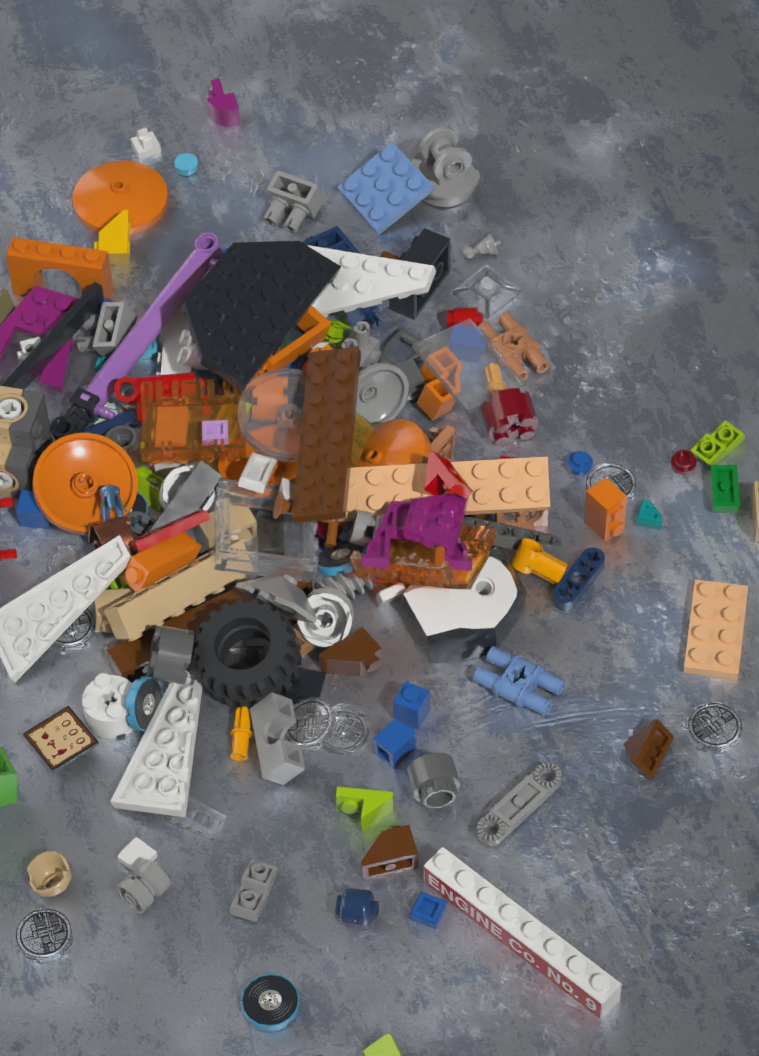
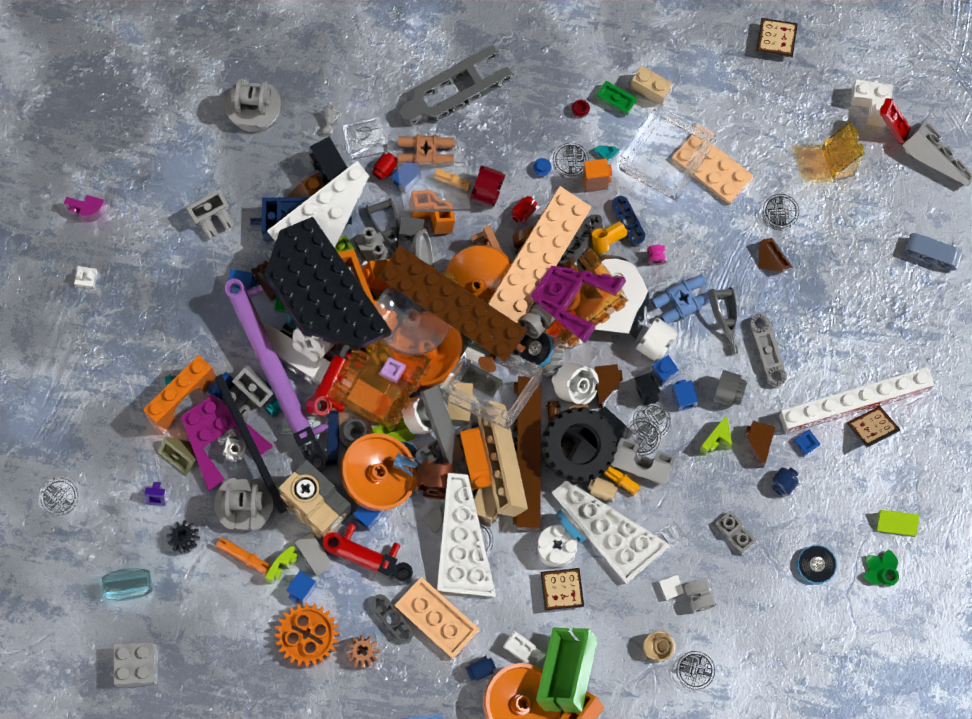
camera: 60 degrees left, 20 degrees up
orange dish [72,161,168,235] -> none
yellow slope [94,210,131,265] -> none
tile [129,510,210,552] -> none
dark grey brick [146,625,194,685] -> none
medium azure tile [174,153,198,176] -> none
light grey wedge [235,574,317,623] -> none
white tile [238,453,276,494] -> none
medium blue plate [337,142,435,235] -> none
magenta wing [404,493,469,556] -> none
slope [424,450,473,499] -> none
lime slope [690,420,745,467] -> none
none -> dark grey piece [400,45,514,126]
none -> tan brick [588,477,618,502]
none -> clear window [618,104,716,202]
none -> black brick [634,372,660,406]
none -> white brick [636,317,679,362]
none -> dark pink wheel [647,245,667,265]
none -> dark grey piece [708,287,738,355]
none -> piece [847,406,900,448]

